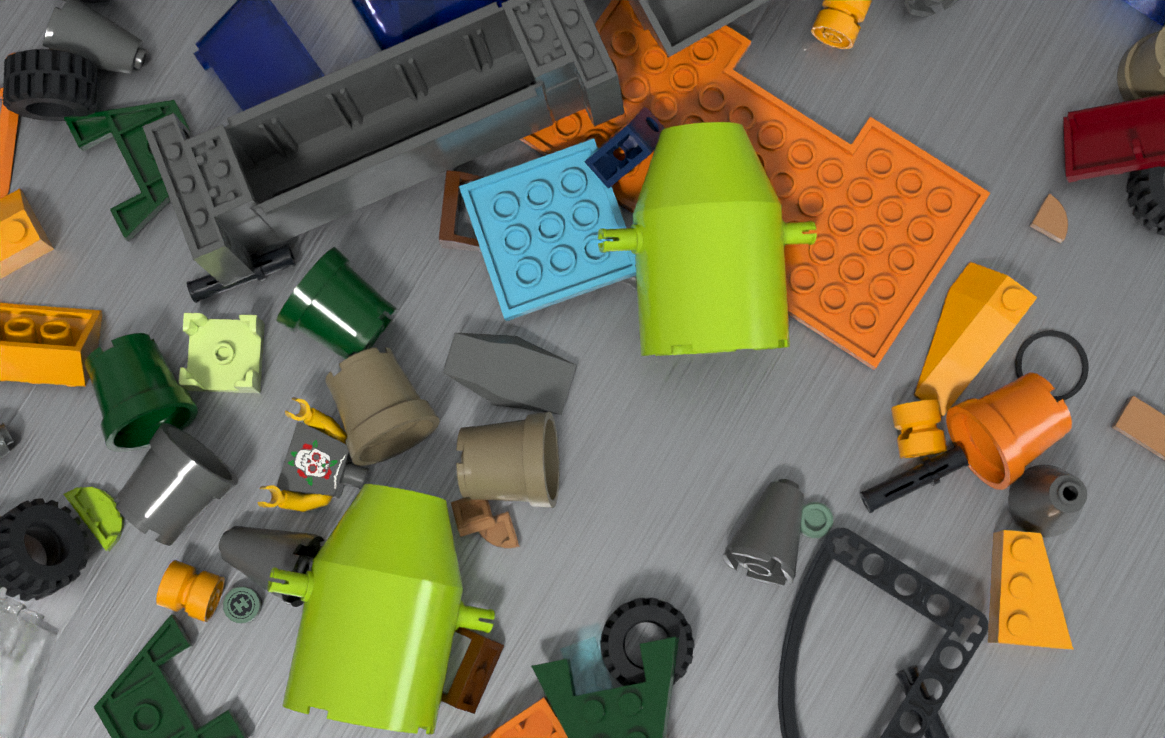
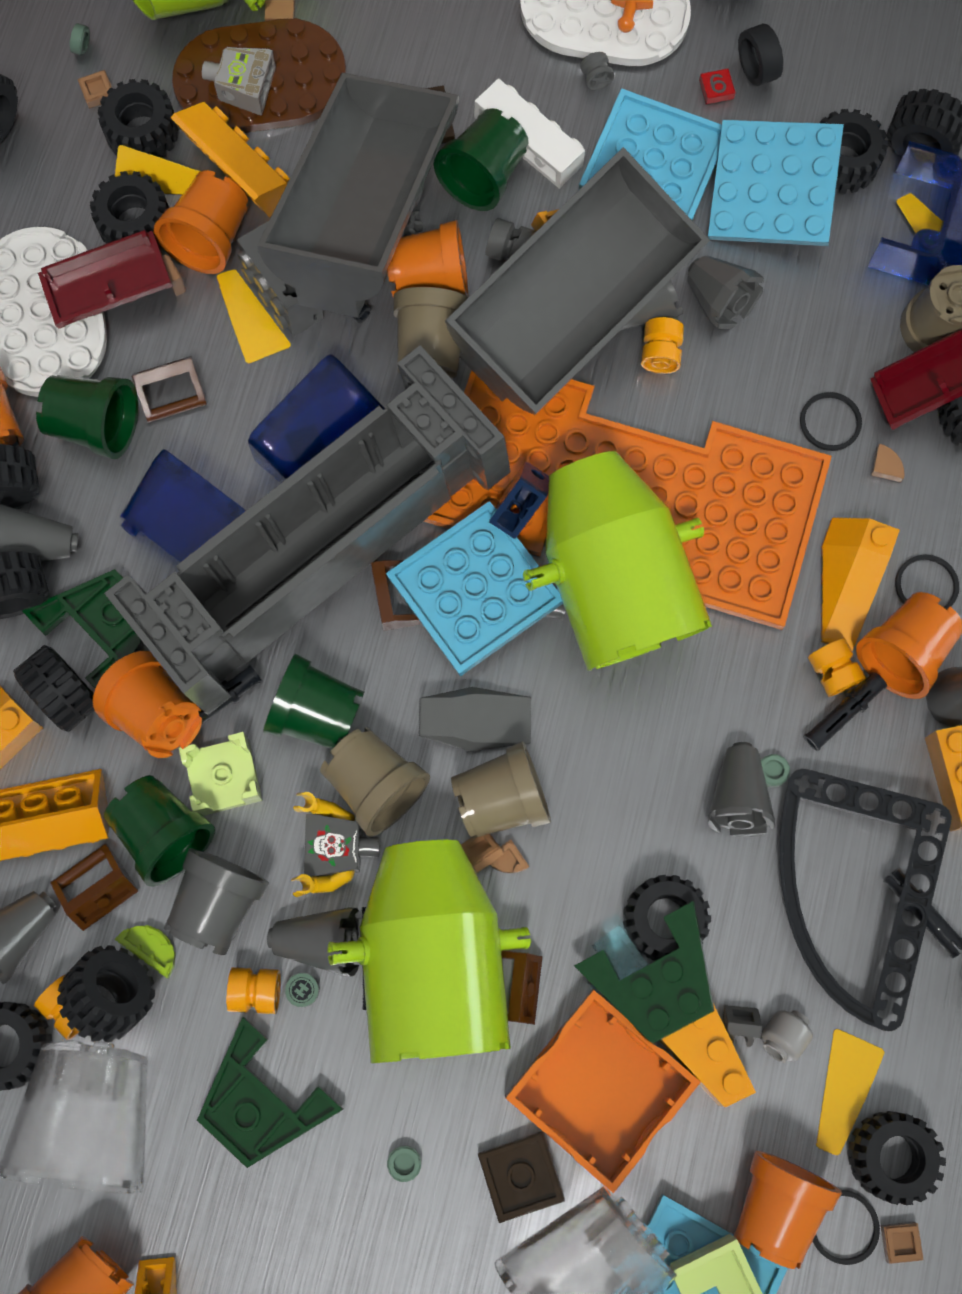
camera: 20 degrees left, 5 degrees down
none -> black tyre [13,645,95,732]
none -> reddish brown tile [50,843,138,931]
none -> orange piece [93,651,202,758]
none -> black piece [800,392,862,451]

